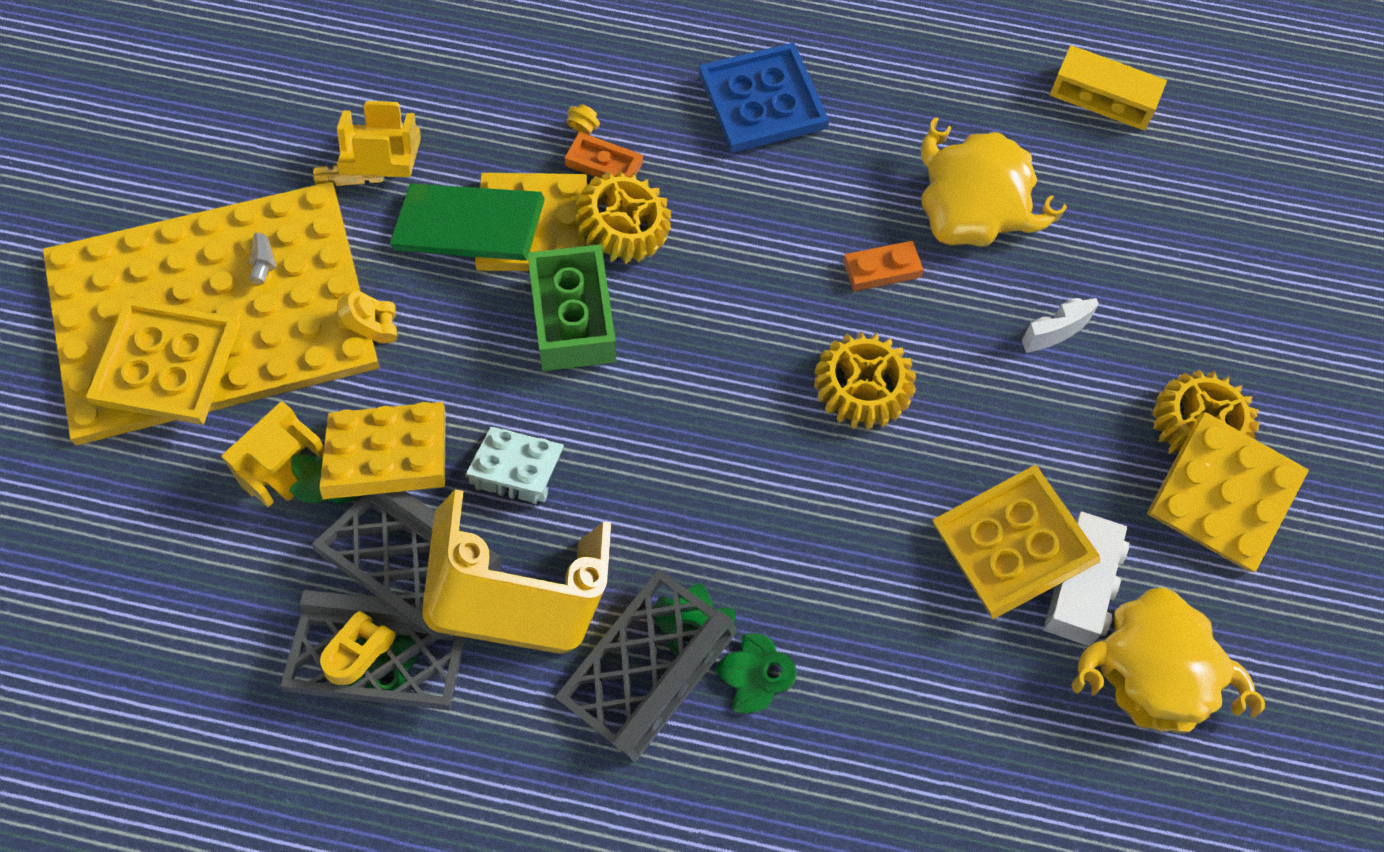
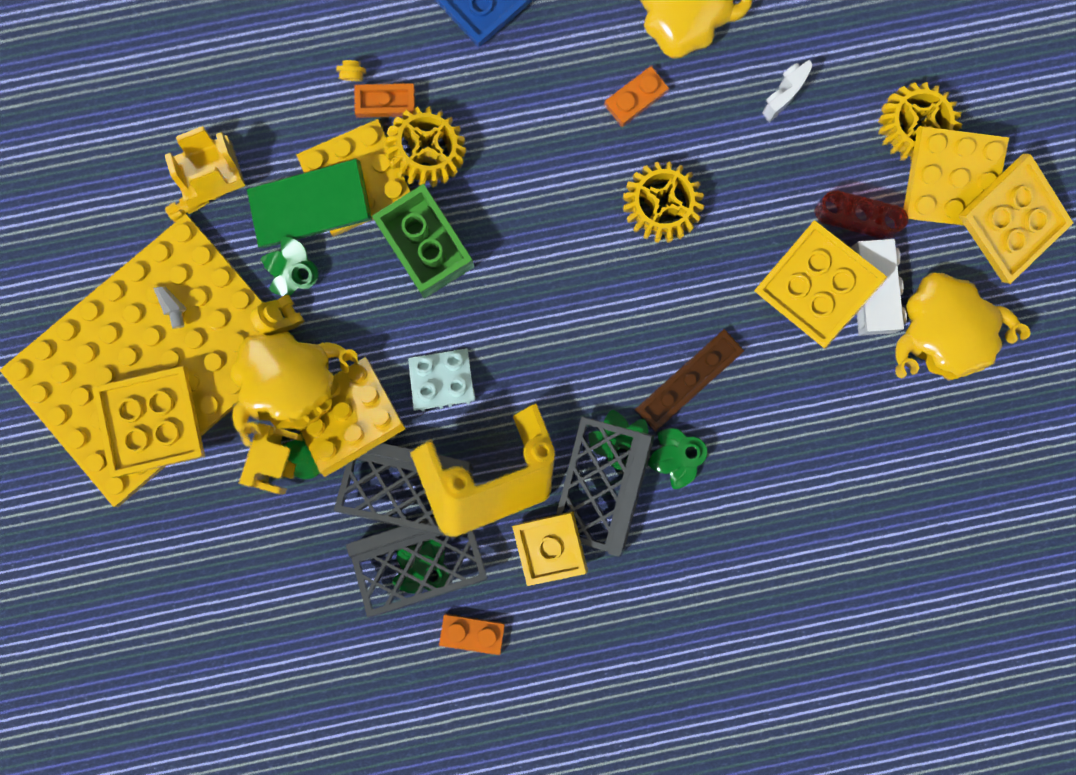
camera: 20 degrees left, 20 degrees up
yellow plate [320,611,395,685] -> none
none -> yellow piece [231,332,358,446]
none -> plate [261,236,319,296]
none -> orange plate [439,613,505,655]
none -> yellow plate [512,511,588,586]
none -> reddish brown tile [634,329,744,432]
none -> clear red beam [815,190,908,239]
none -> yellow plate [958,154,1073,284]

